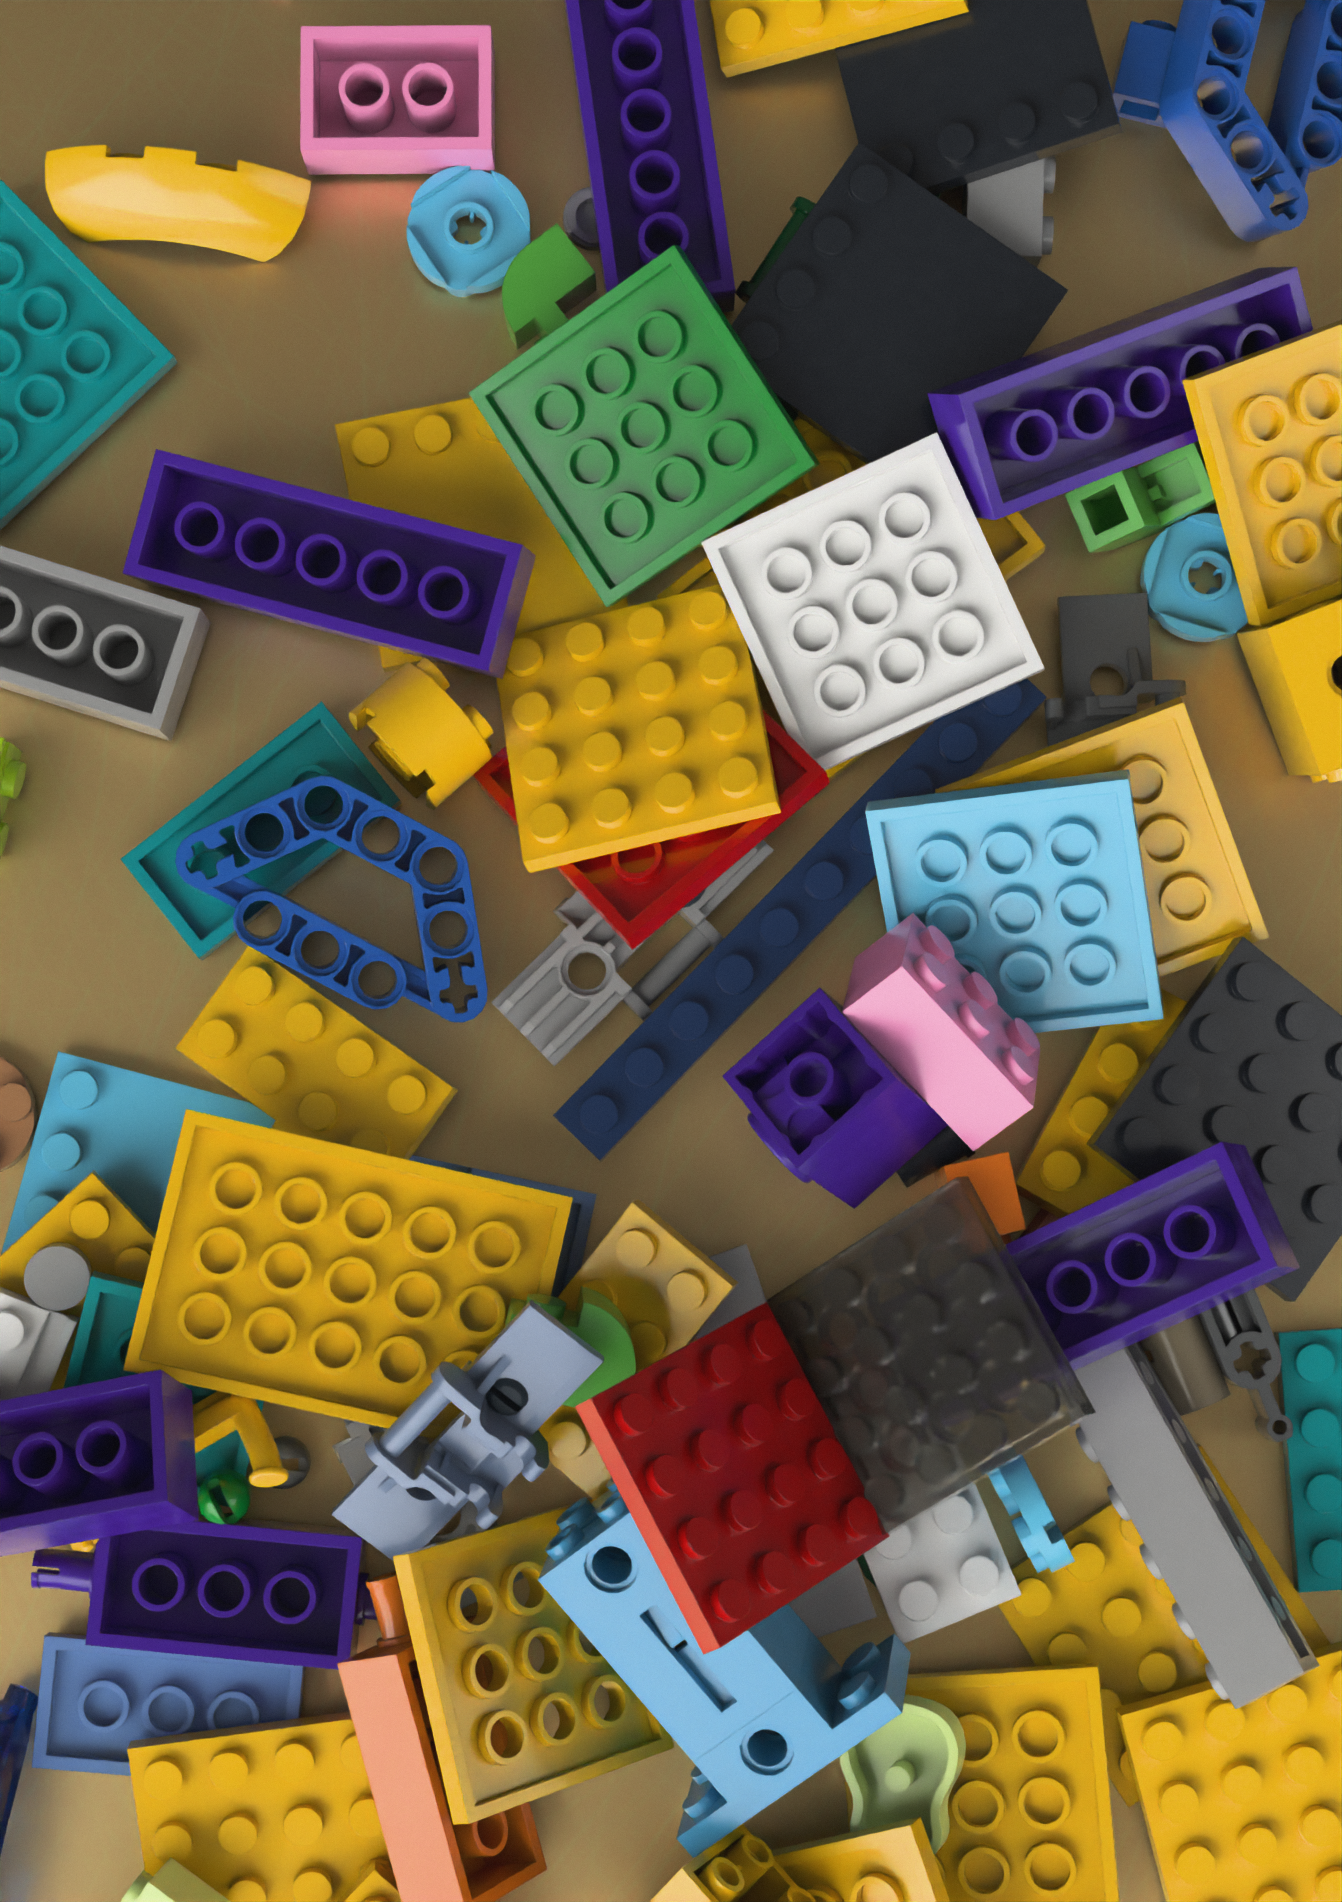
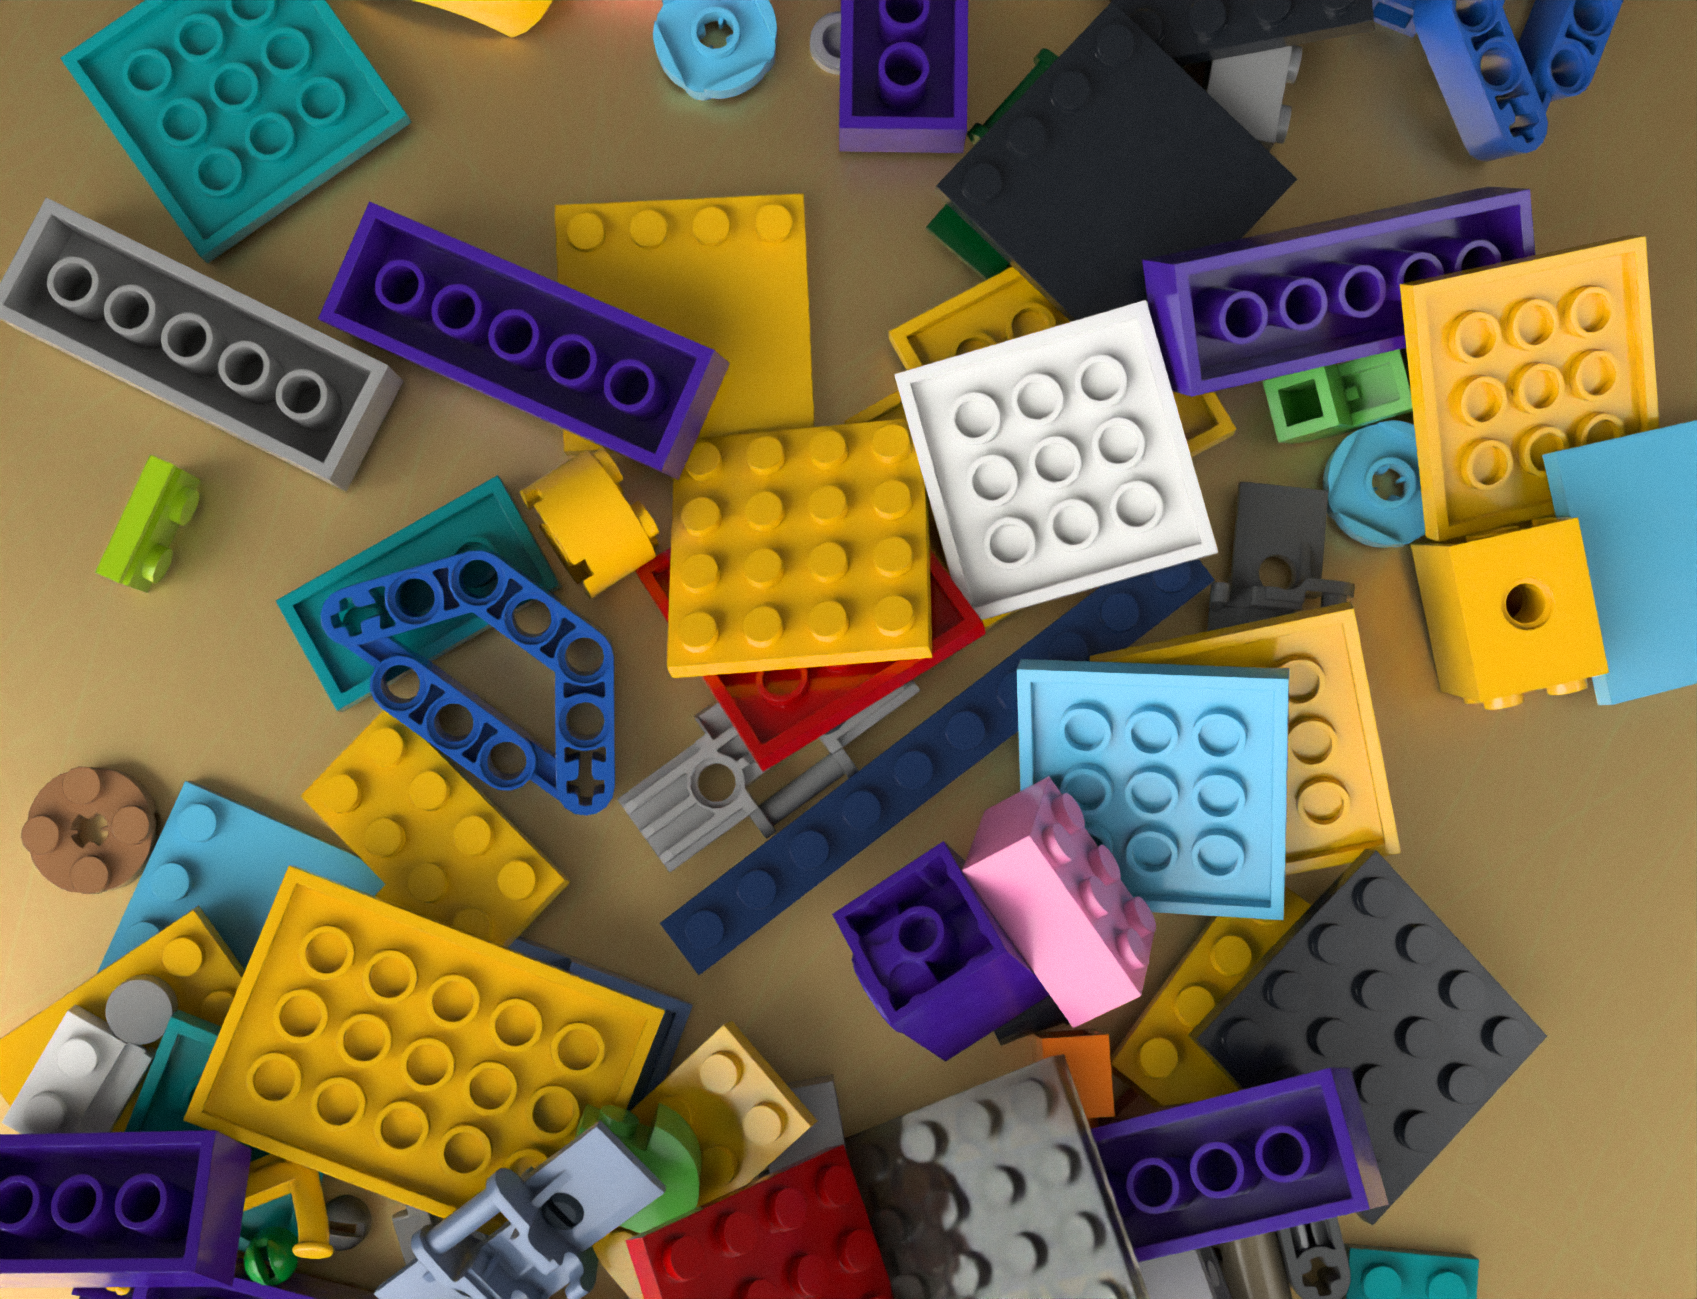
camera: 10 degrees right, 0 degrees up
green plate [469,245,820,607] -> none
bright green brick [502,223,597,349] -> none

